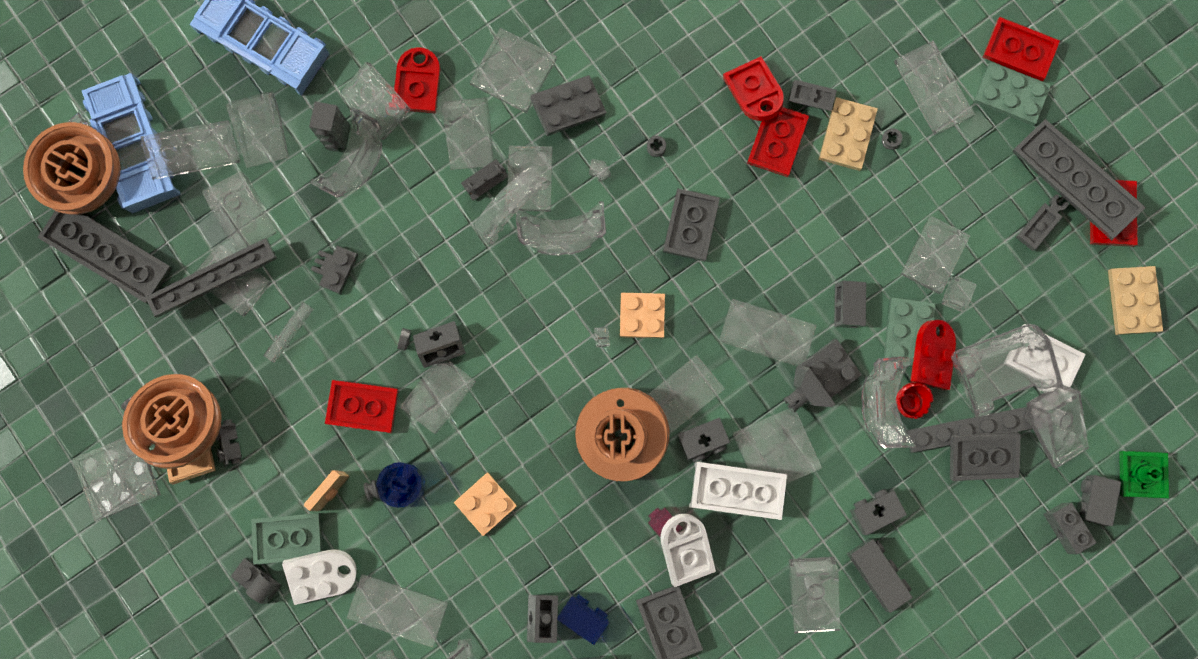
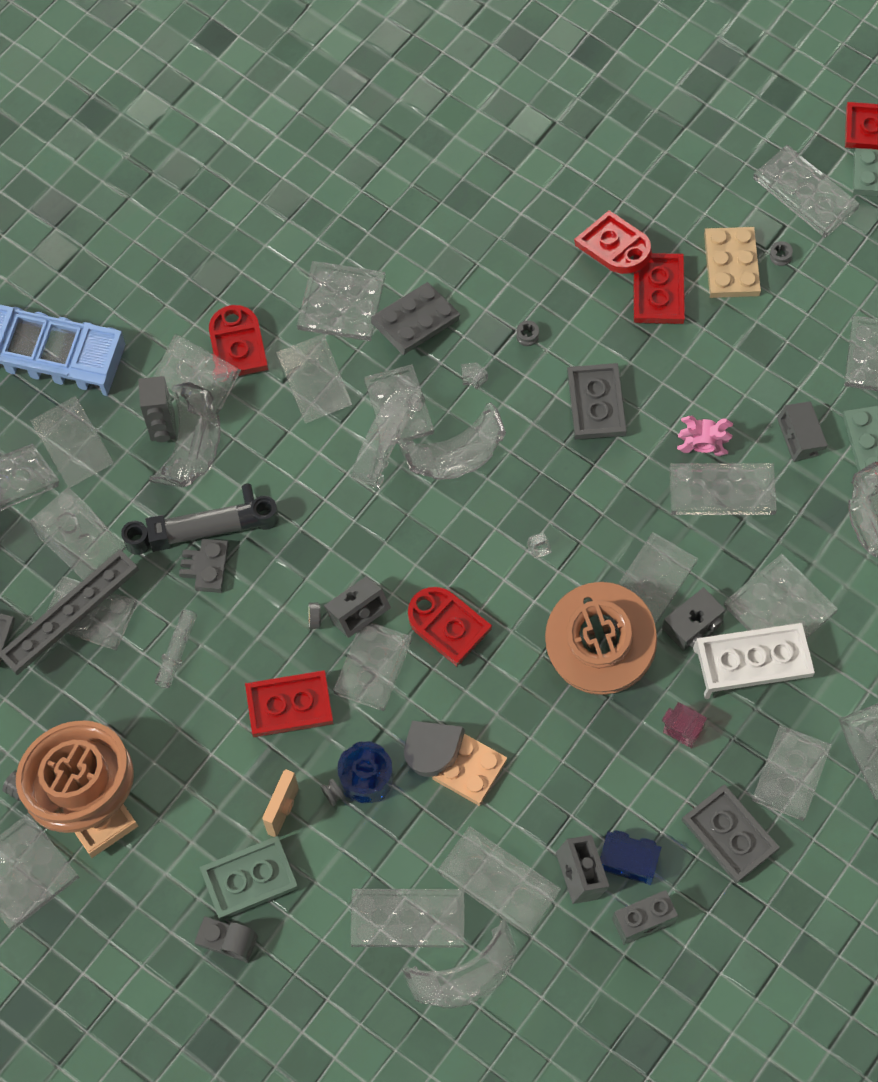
camera: 20 degrees left, 15 degrees down
dark grey hinge [215,419,242,467] -> none
white plate [282,549,357,605] -> none
dark grey hinge [461,159,509,201] -> none
light nougat plate [620,293,665,338] -> none
white plate [661,514,716,587] -> none
dark grey plate [783,339,862,413] -> none
dark grey hinge [788,80,837,112] -> none
none -> piece [121,483,279,555]
none -> dark grey tile [404,721,465,777]
none -> red plate [408,587,492,667]
none -> clear plate [437,826,561,936]
none -> bright pink pin [677,416,733,456]
none -> clear plate [751,725,832,821]

